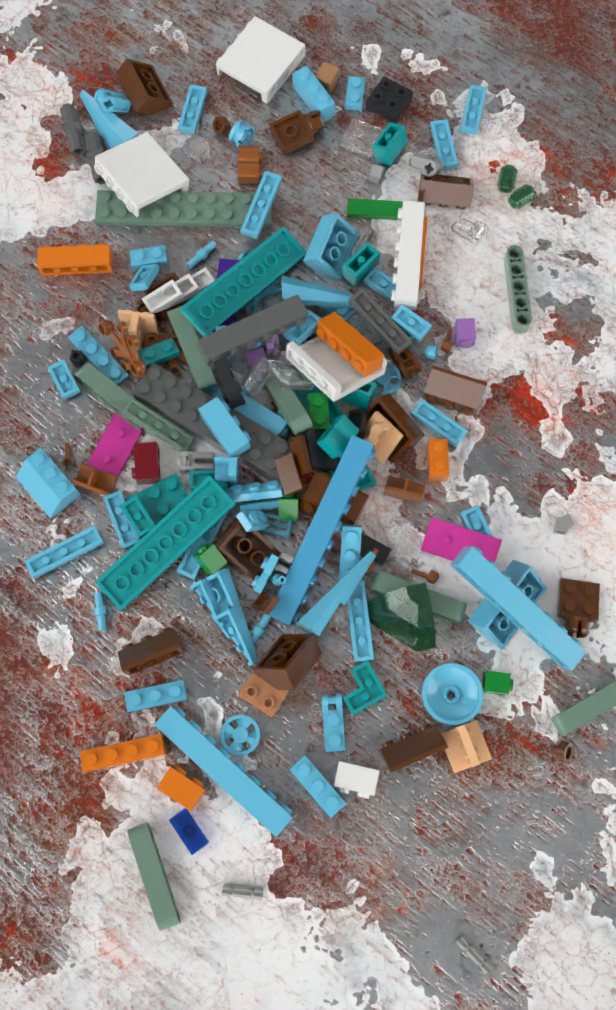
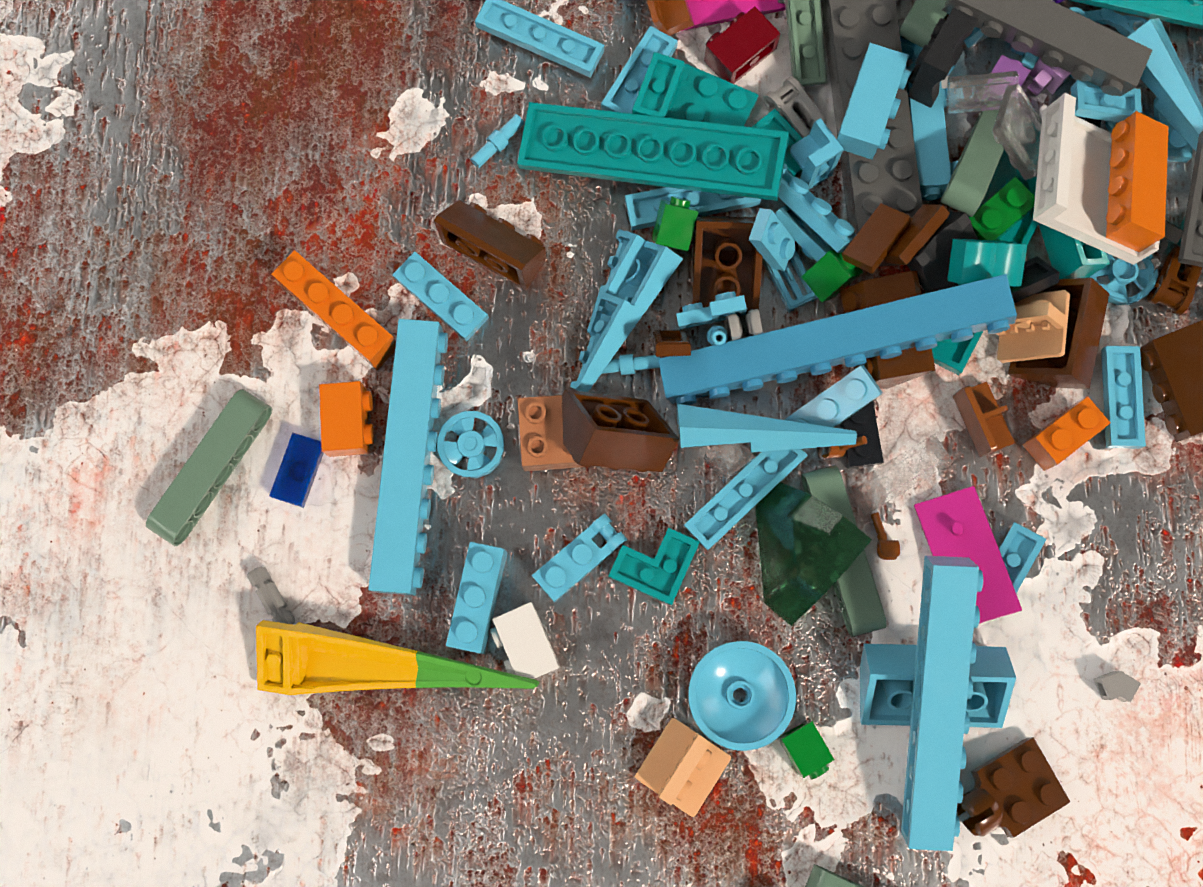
camera: 55 degrees right, 5 degrees up
reddish brown slope [379,724,449,773] -> none
none -> yellow plate [256,620,540,695]

